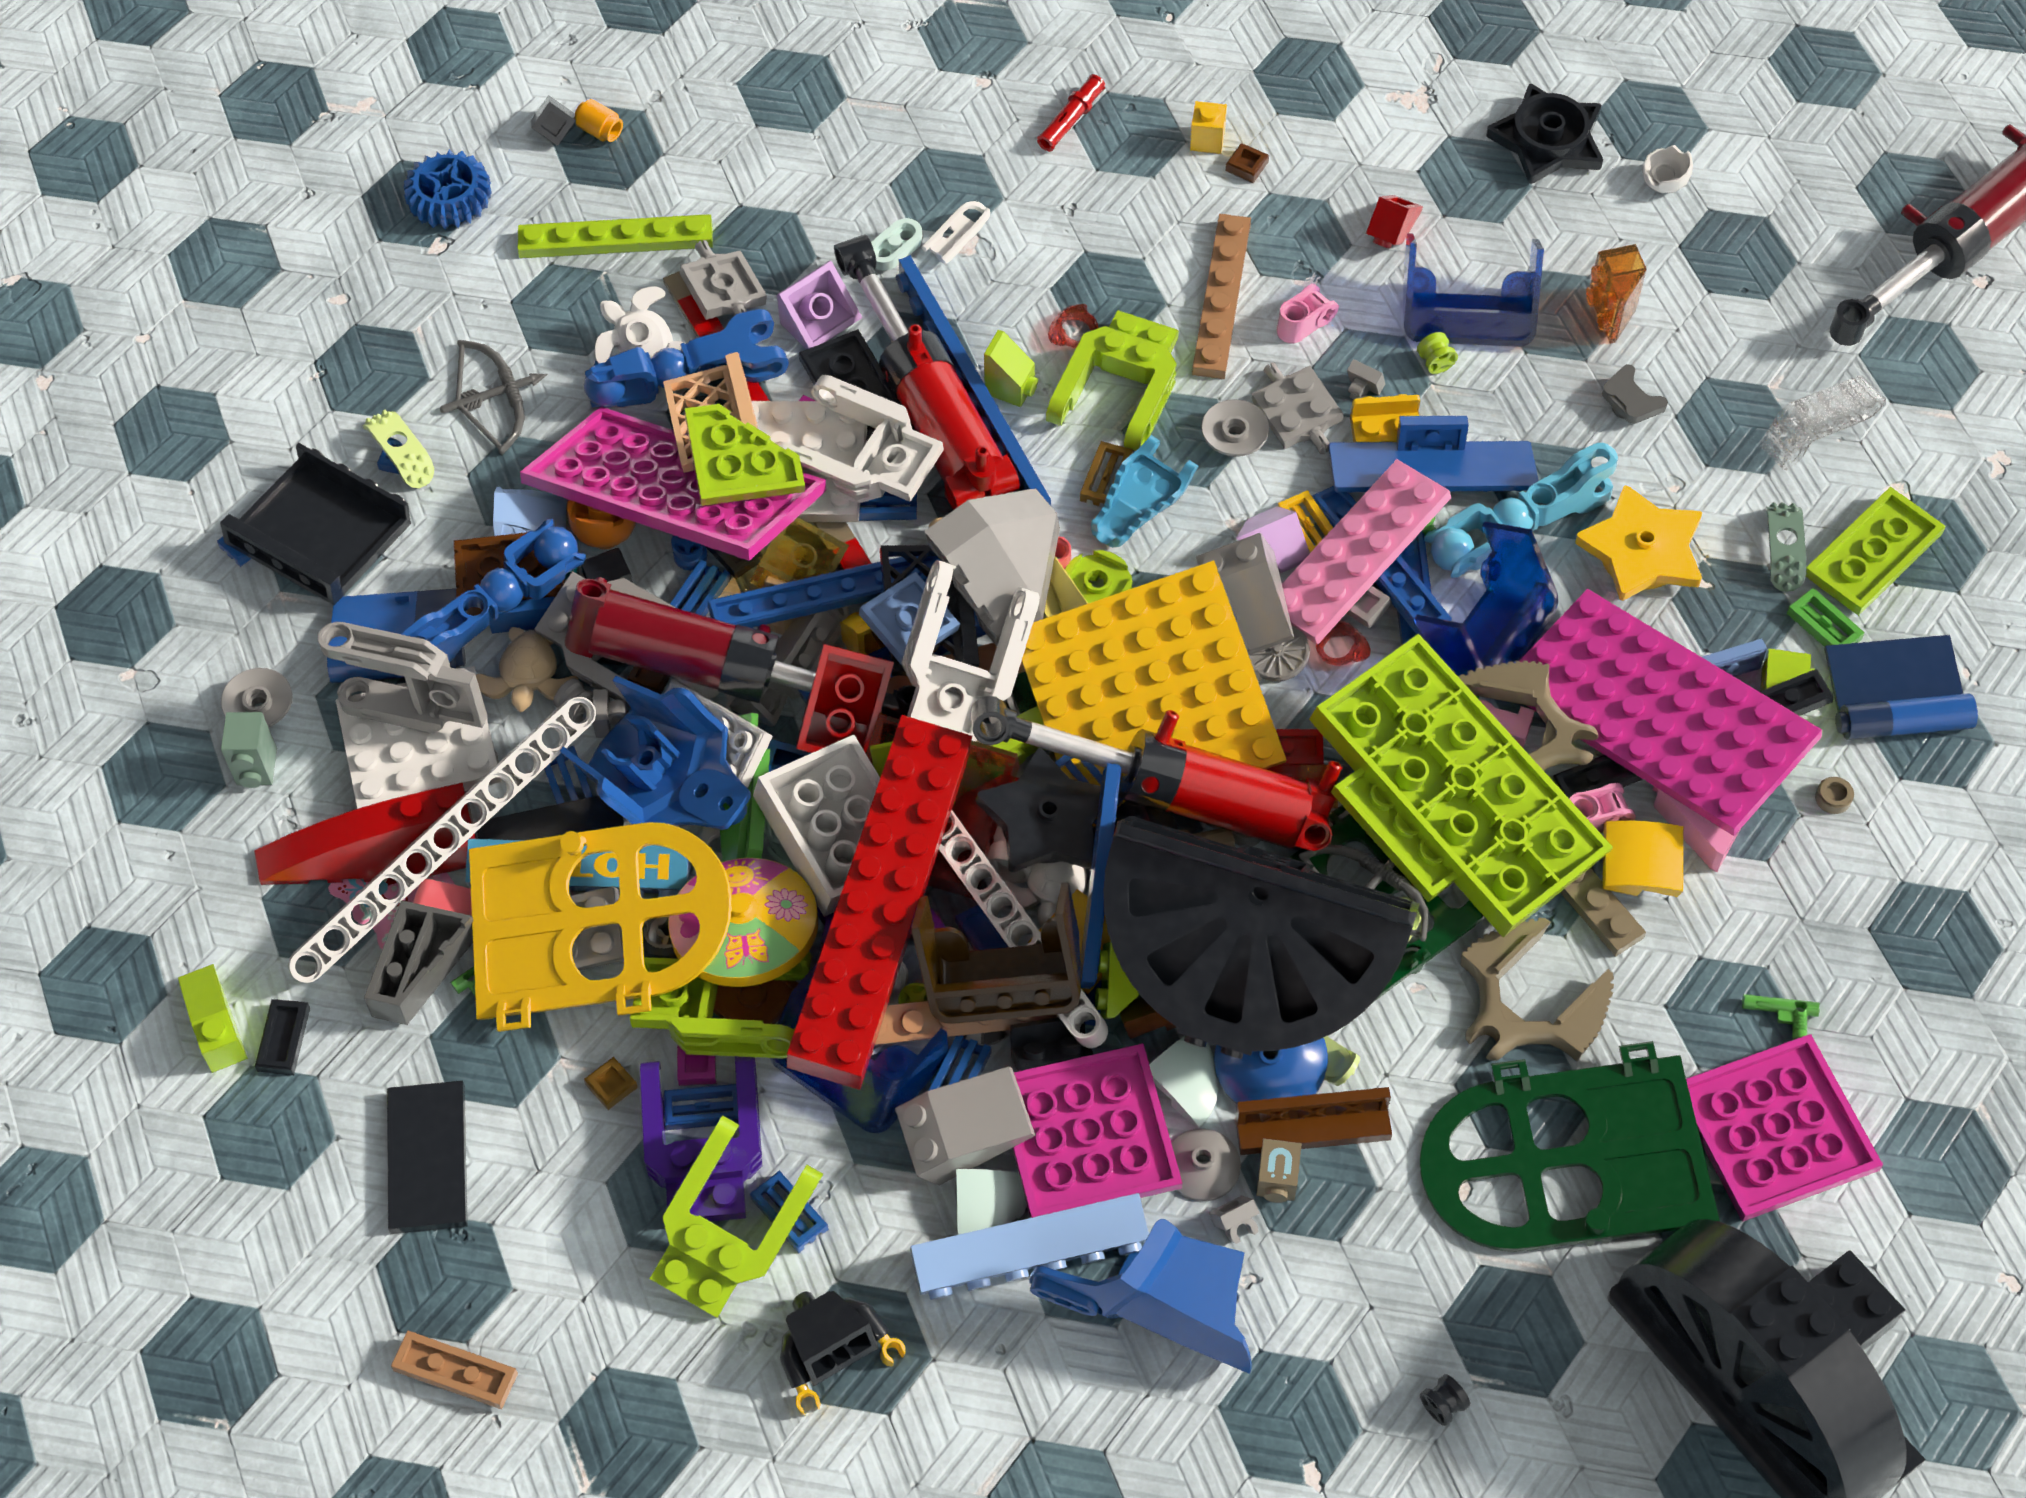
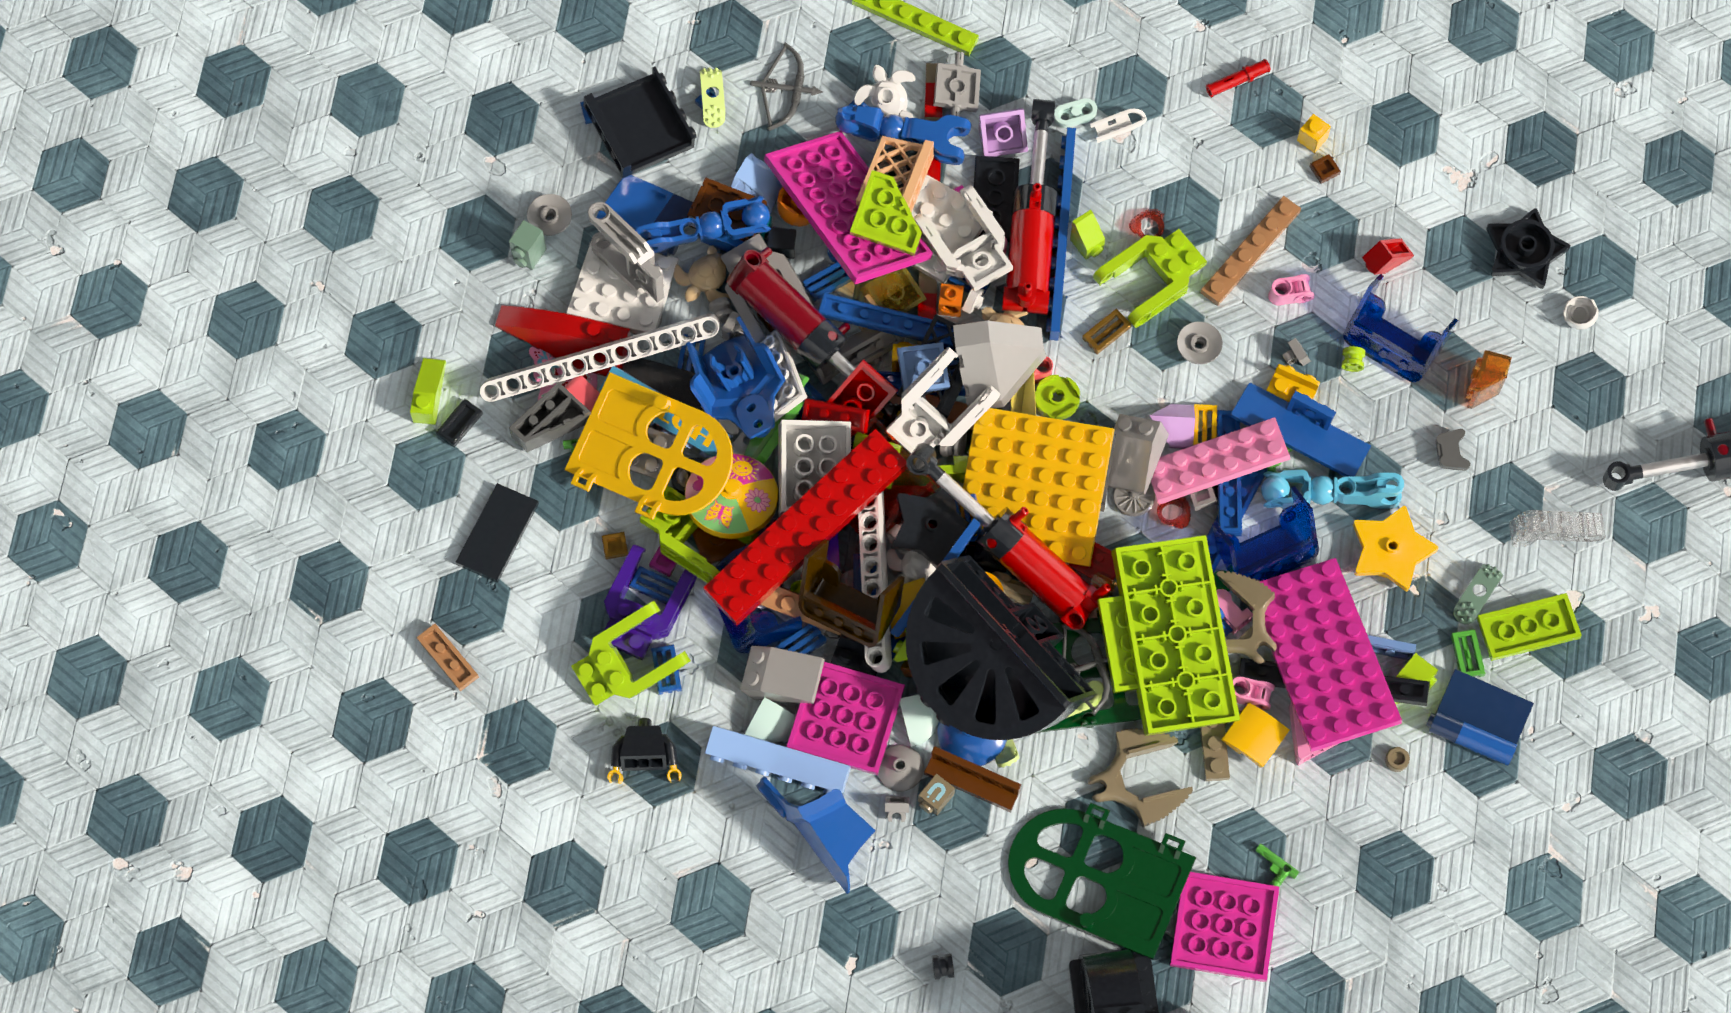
camera: 30 degrees right, 10 degrees up
dark azure animal [1091,435,1199,548] -> none
light grey plate [1252,362,1343,454] -> none
none -> red tile [802,398,870,433]
none -> orange brick [938,283,964,317]
none -> white plate [962,288,985,314]

